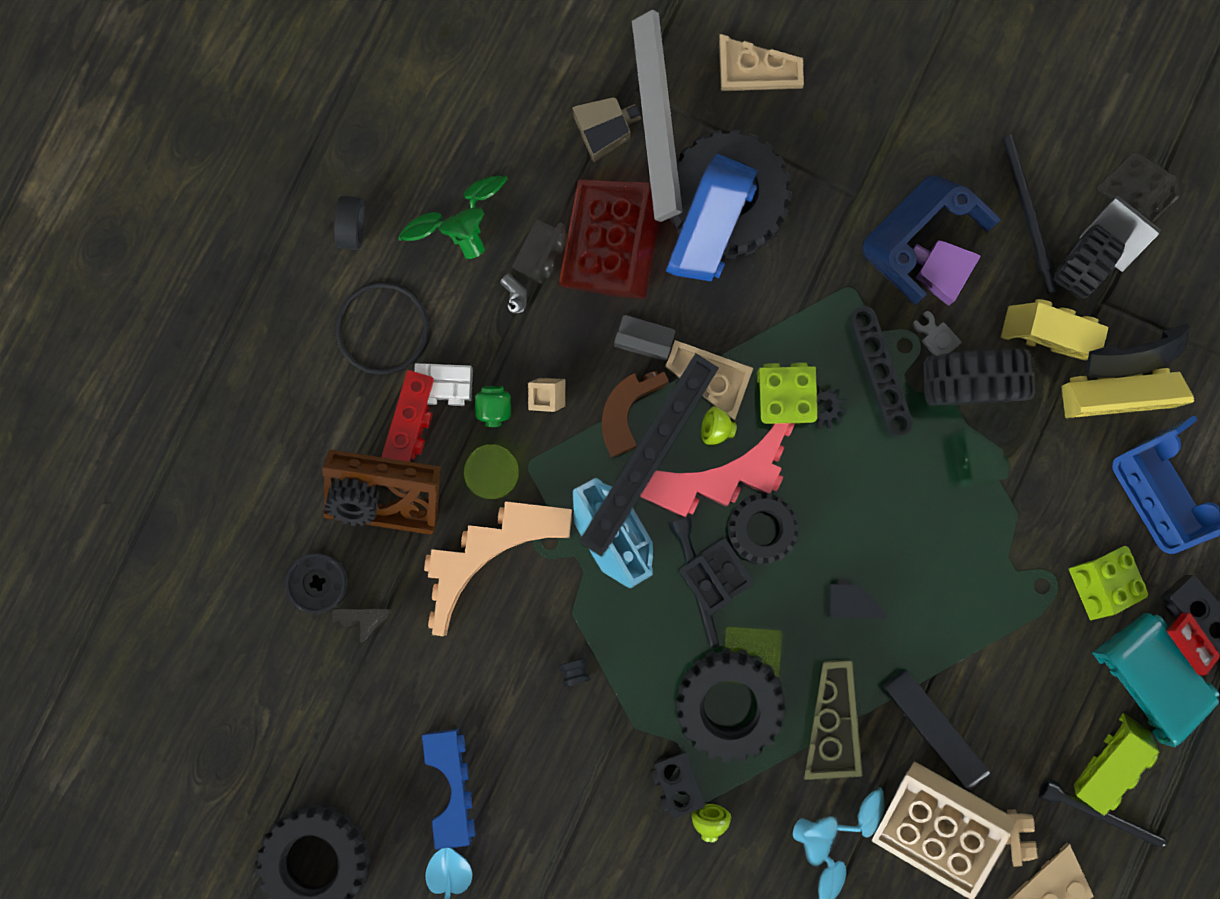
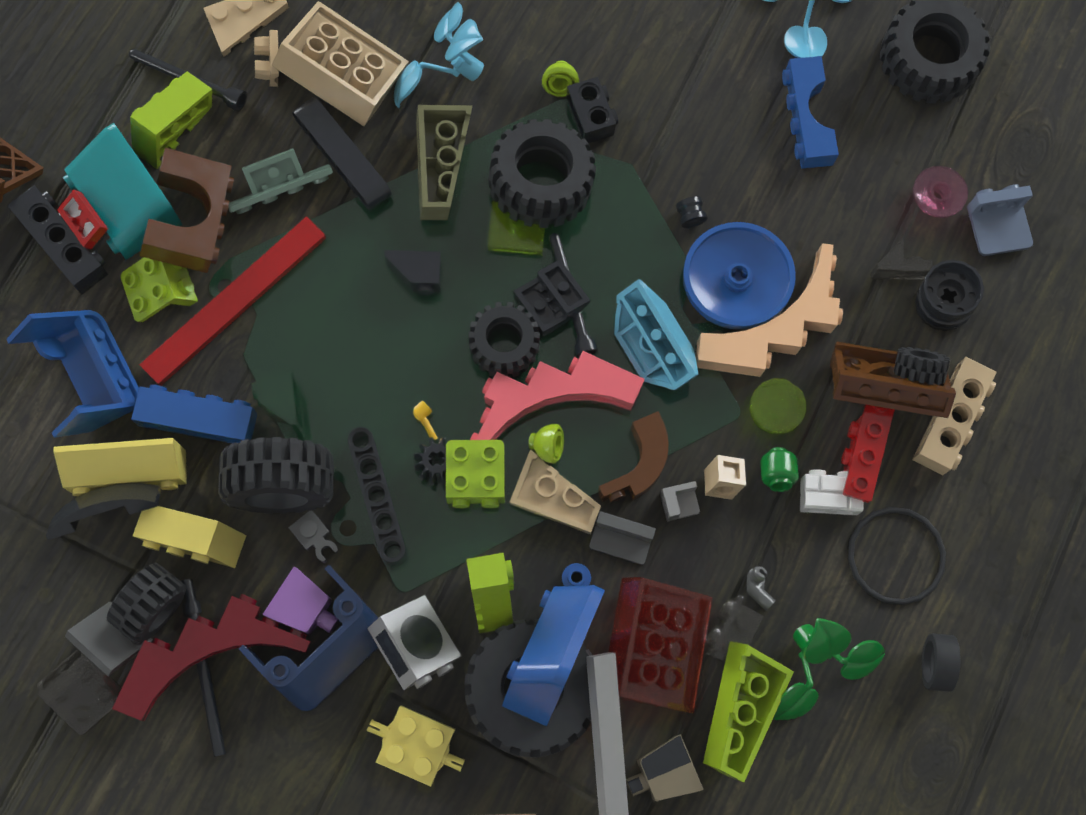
camera: 175 degrees right, 10 degrees down
black plate [578,353,719,557] -> none
none -> dark red arch [112,594,310,721]
none -> blue brick [131,385,257,443]
none -> red tile [139,216,326,386]
none -> reddish brown arch [140,148,234,273]
none -> sand green bracket [228,148,333,214]
none -> light grey brick [367,595,461,690]
none -> light yellow plate [367,705,465,787]
none -> yellow hand [413,401,438,440]
none -> lime wedge [466,553,514,633]
none -> blue plate [562,563,591,586]
none -> light grey panel [660,481,700,521]
none -> blue dish [683,222,795,330]
none -> lime wedge [703,641,794,782]
none -> tan brick [912,357,997,475]
none -> clear pink dish [913,166,968,218]
none -> sand blue bracket [967,185,1033,256]

